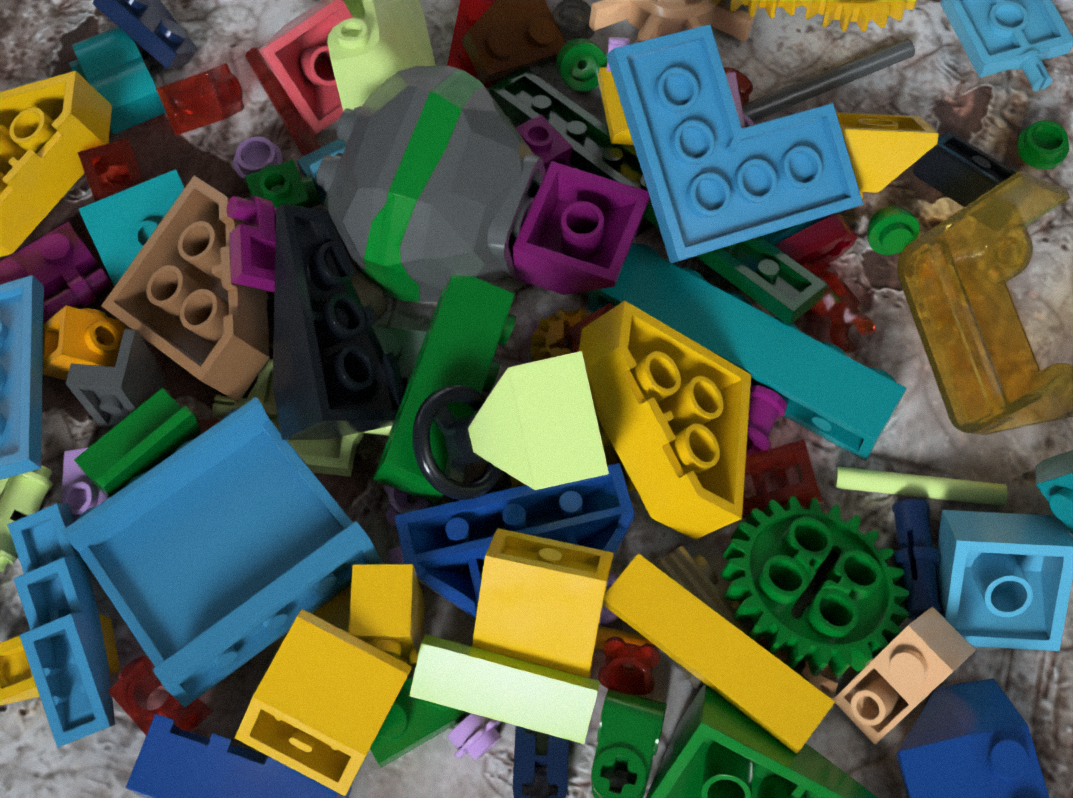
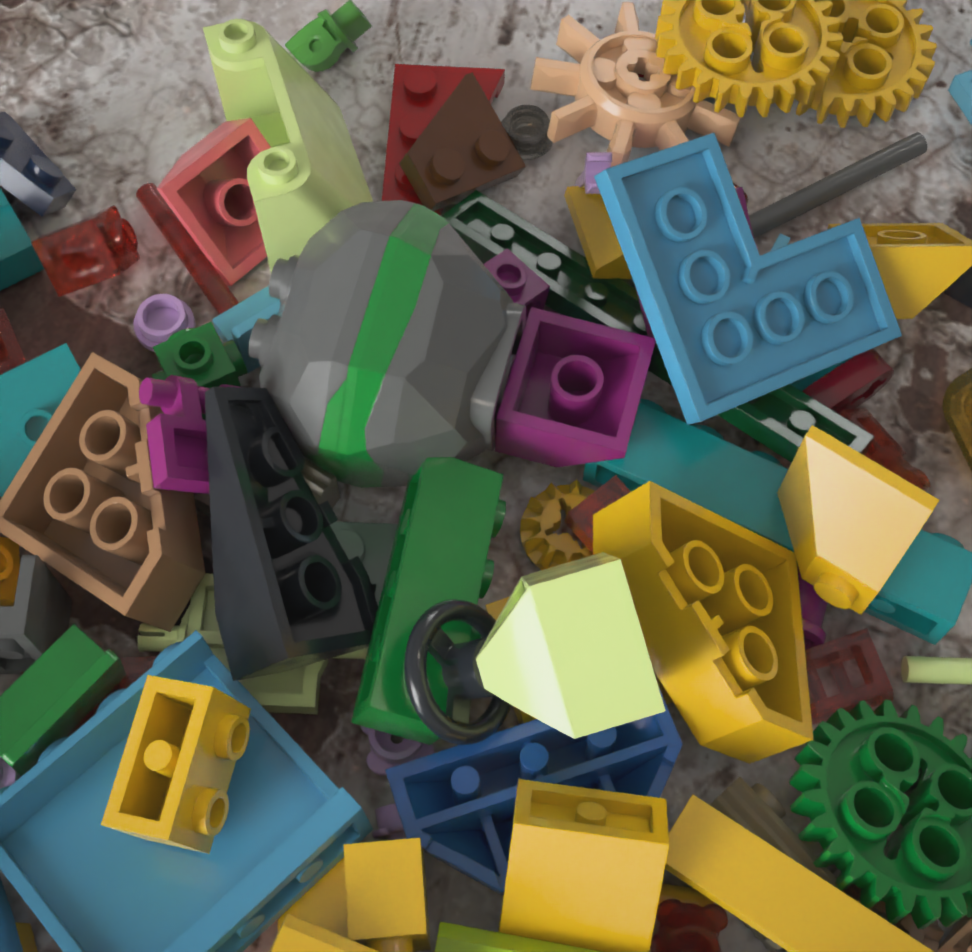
camera: 10 degrees left, 0 degrees up
green tile [556,38,607,91] -> none
green plate [867,206,920,255] -> none
none -> yellow brick [101,675,251,854]
none -> yellow slope [777,425,939,615]

